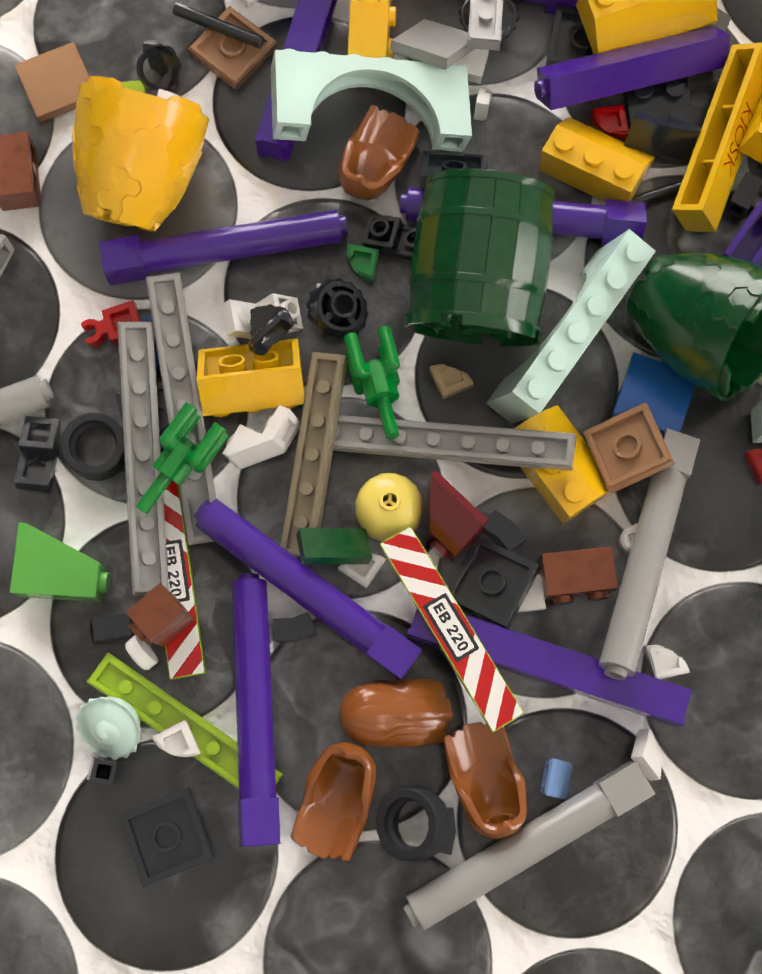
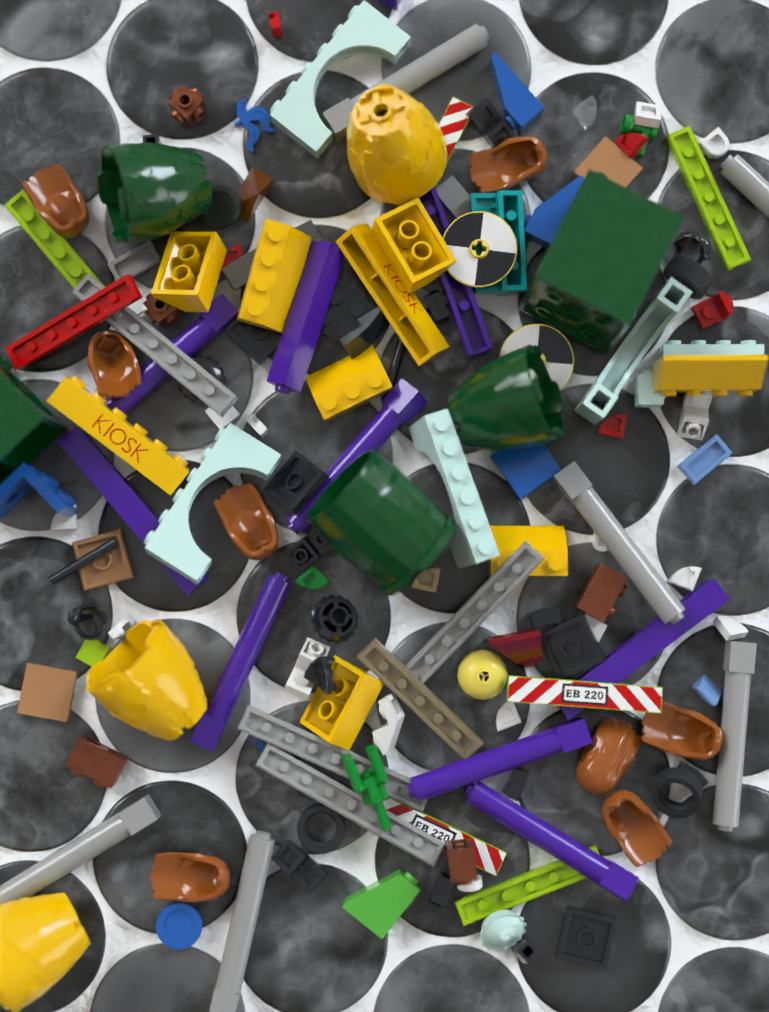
camera: 55 degrees left, 10 degrees up
red plate [81,300,142,347] -> none
white tile [152,720,202,757] -> none
dark green tile [296,528,372,564] -> none
green plant [344,326,400,439] -> none
light grey tile [391,19,474,70] -> none
medium nougat tile [583,402,675,494] -> none
red tile [590,105,629,139] -> none

